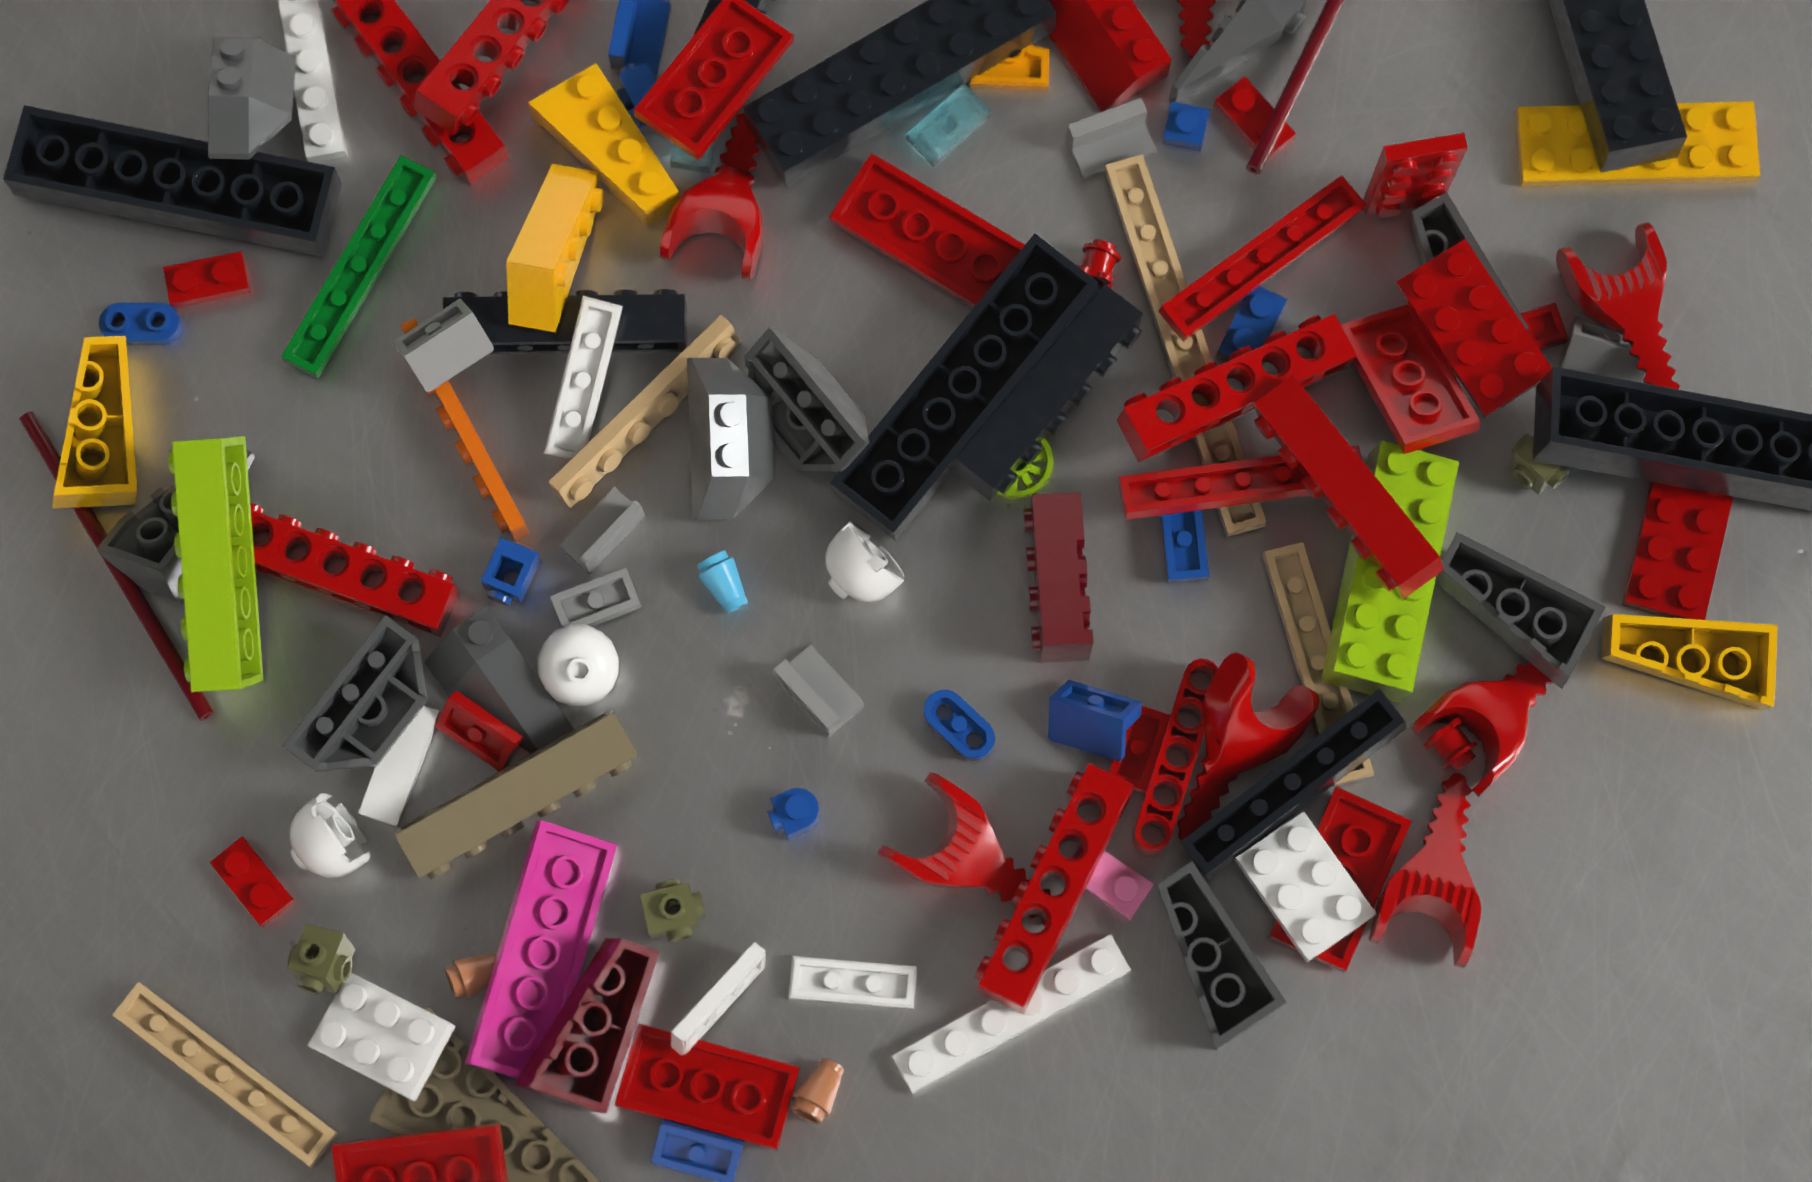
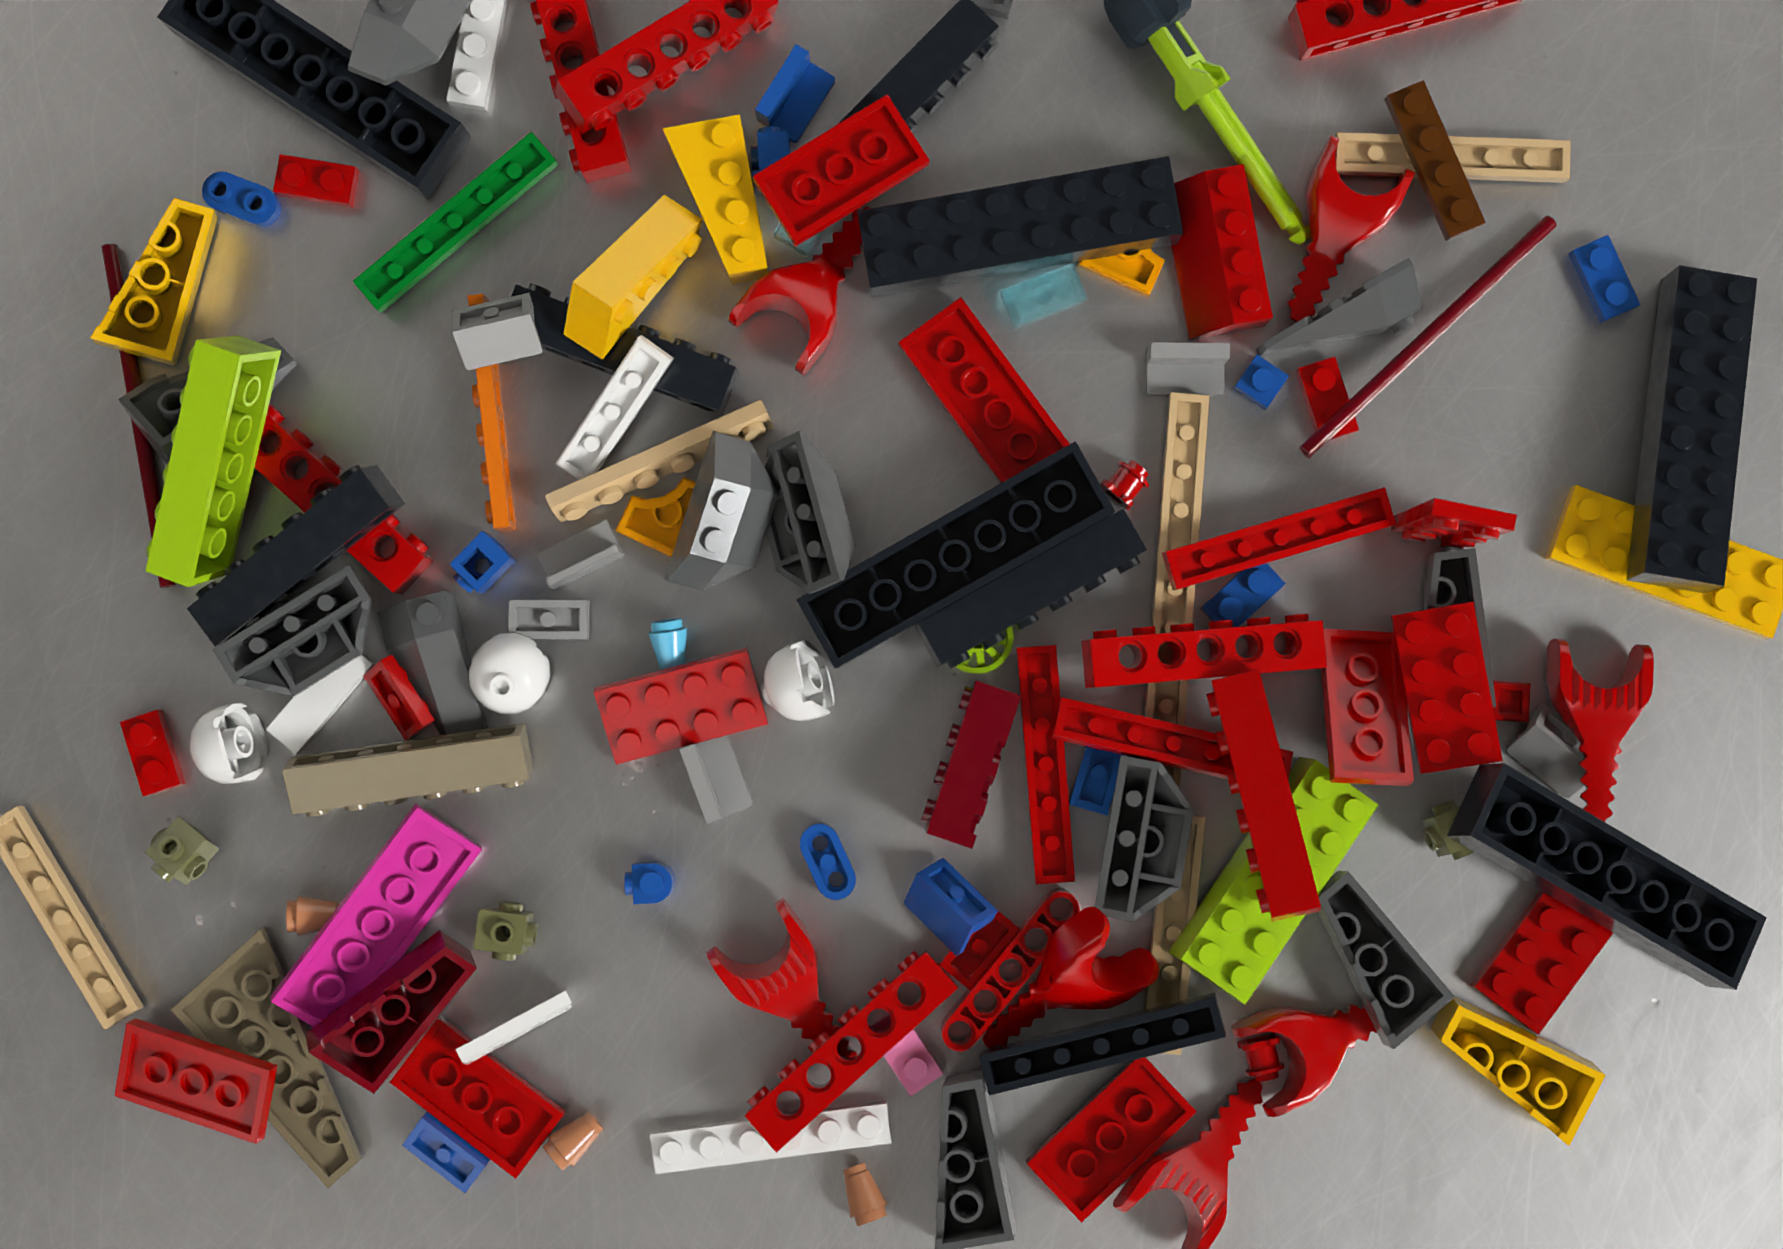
camera: 25 degrees right, 10 degrees up
white plate [308,973,456,1101] -> none
white tile [789,956,917,1010] -> none
white plate [1235,811,1377,963] -> none
none -> black brick [187,465,405,647]
none -> red plate [594,647,768,765]
none -> light orange tile [615,477,696,557]
none -> nougat cone [842,1162,887,1226]
none -> red plate [1016,645,1075,885]
none -> dark grey wedge [1095,755,1194,922]

